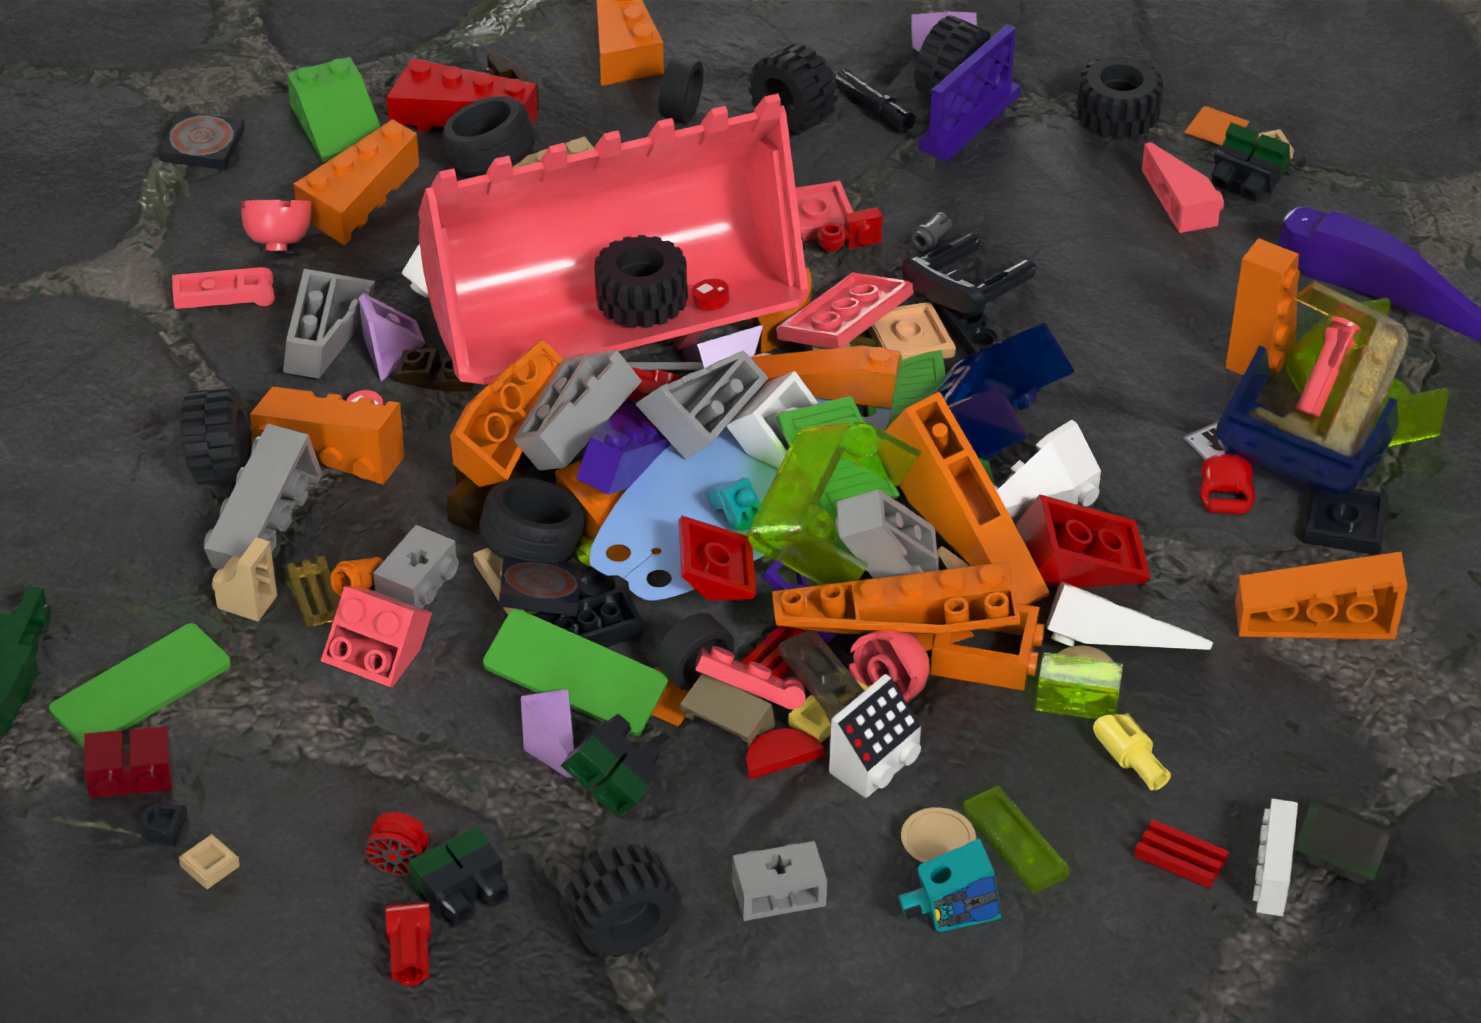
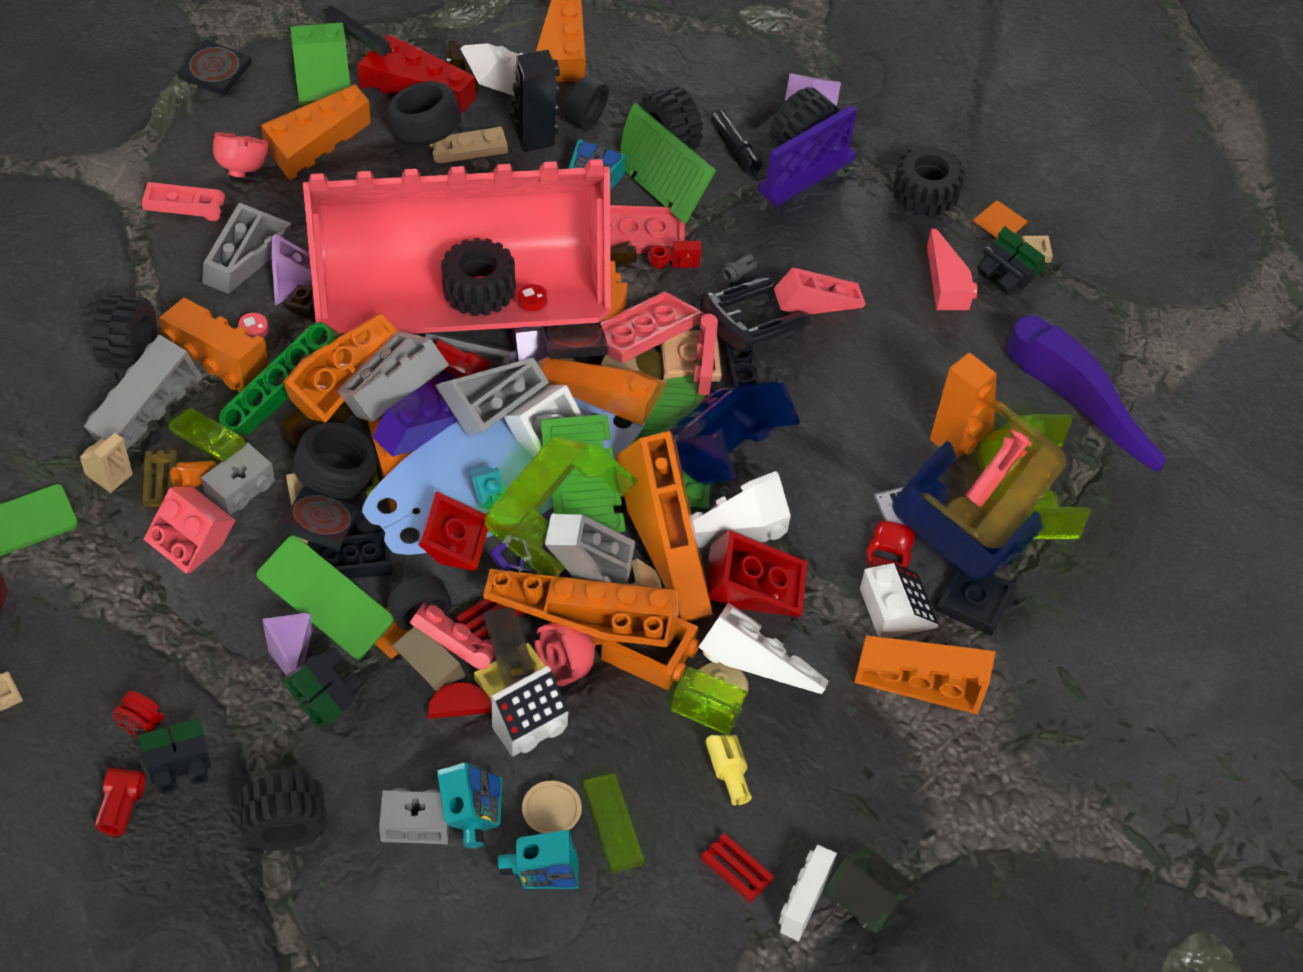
camera: 10 degrees right, 10 degrees up
none -> clear neon green tile [168,408,246,462]
none -> green beam [219,322,341,435]
none -> black axle [323,5,392,56]
none -> teal torso [438,762,502,848]
none -> white slope [461,43,523,96]
none -> black wedge [509,49,560,152]
none -> tile [541,322,609,359]
none -> bright green piece [621,103,716,223]
none -> coral plate [693,314,718,396]
none -> coral slope [774,267,866,314]
none -> white slope [860,563,939,638]

